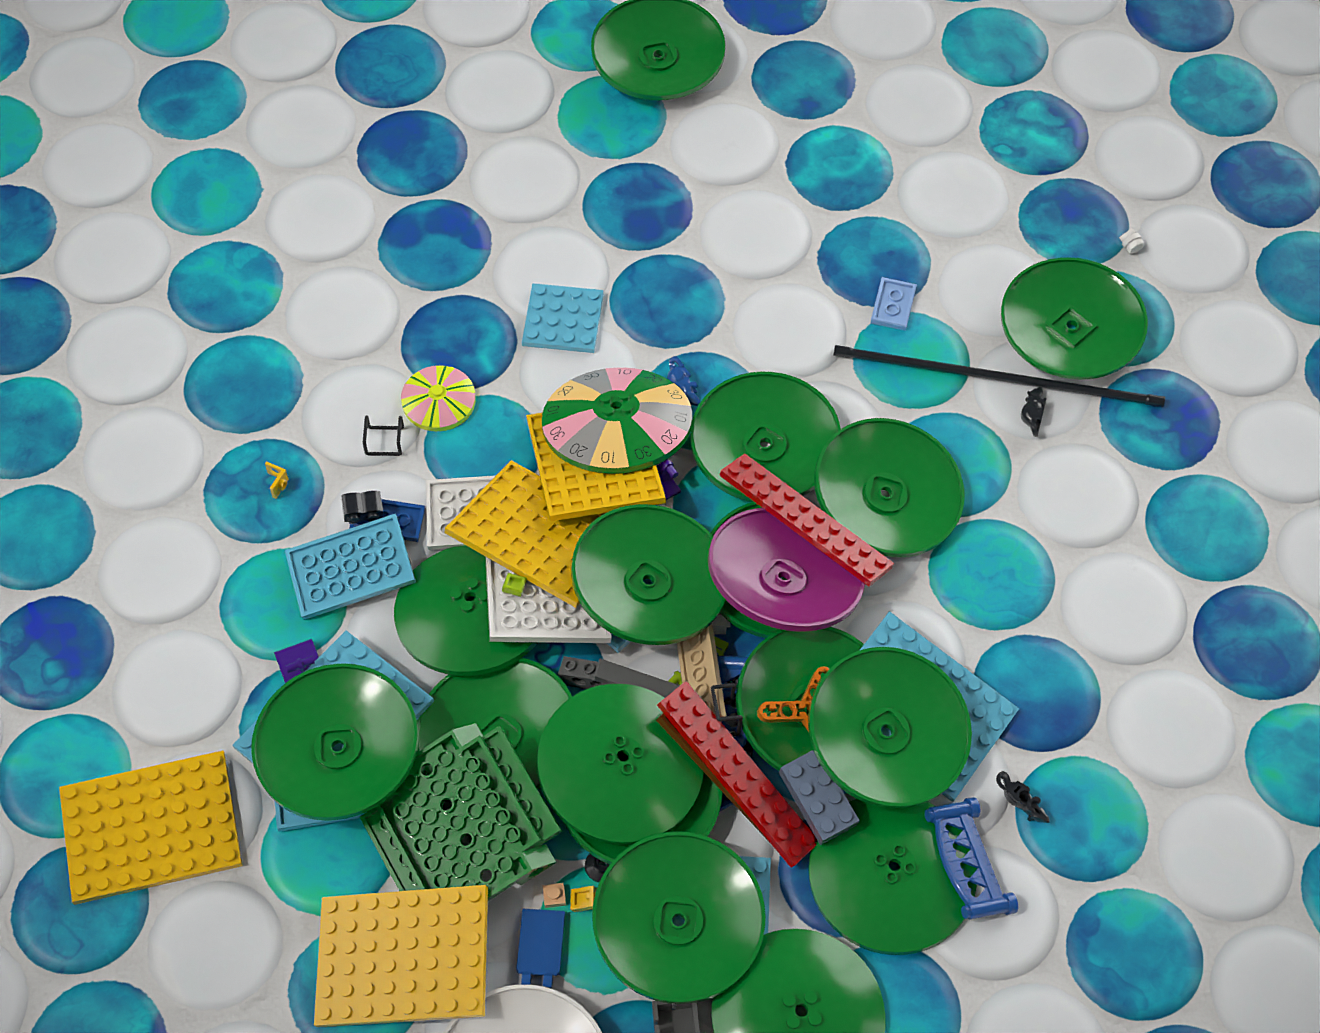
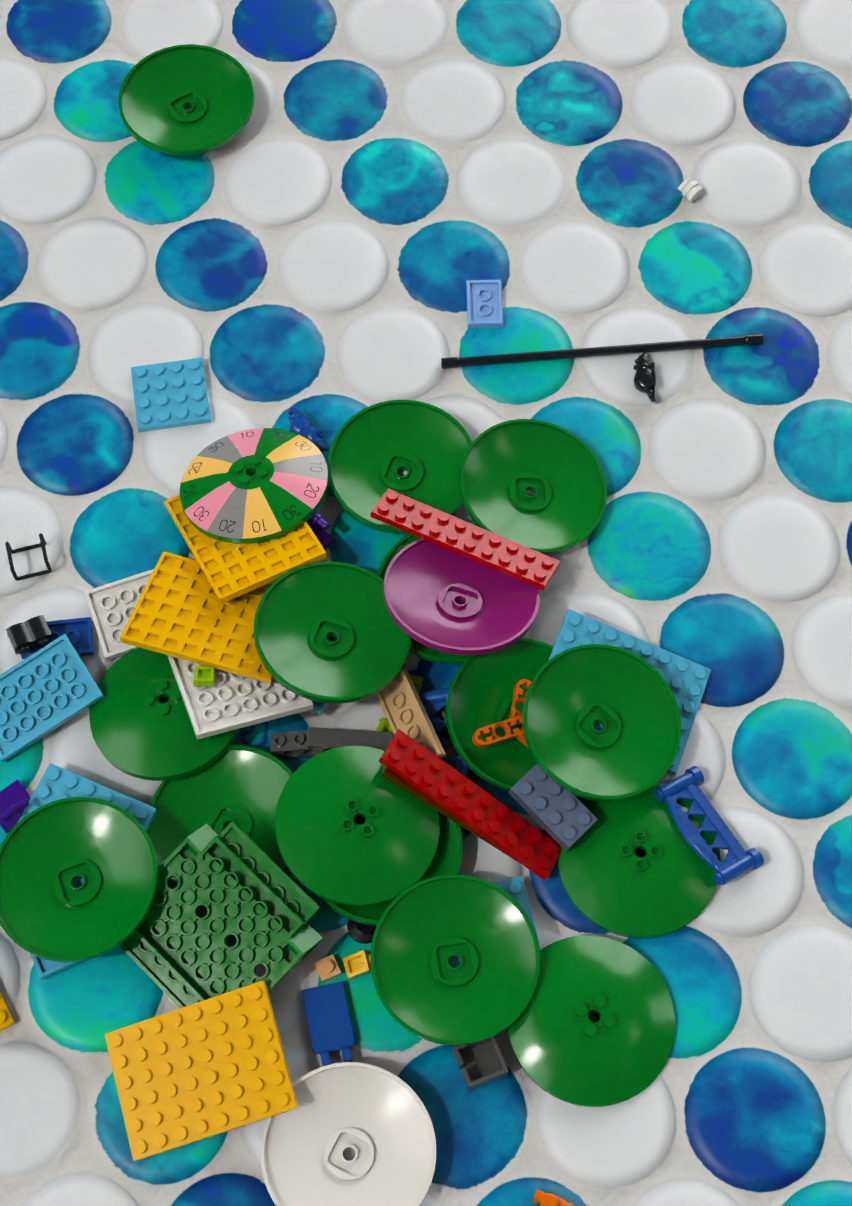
camera: 15 degrees left, 5 degrees up
dish [401,366,476,432] -> none
black piece [711,683,743,736] -> none
black animal [996,771,1050,823] -> none
green dish [1001,257,1148,380] -> none

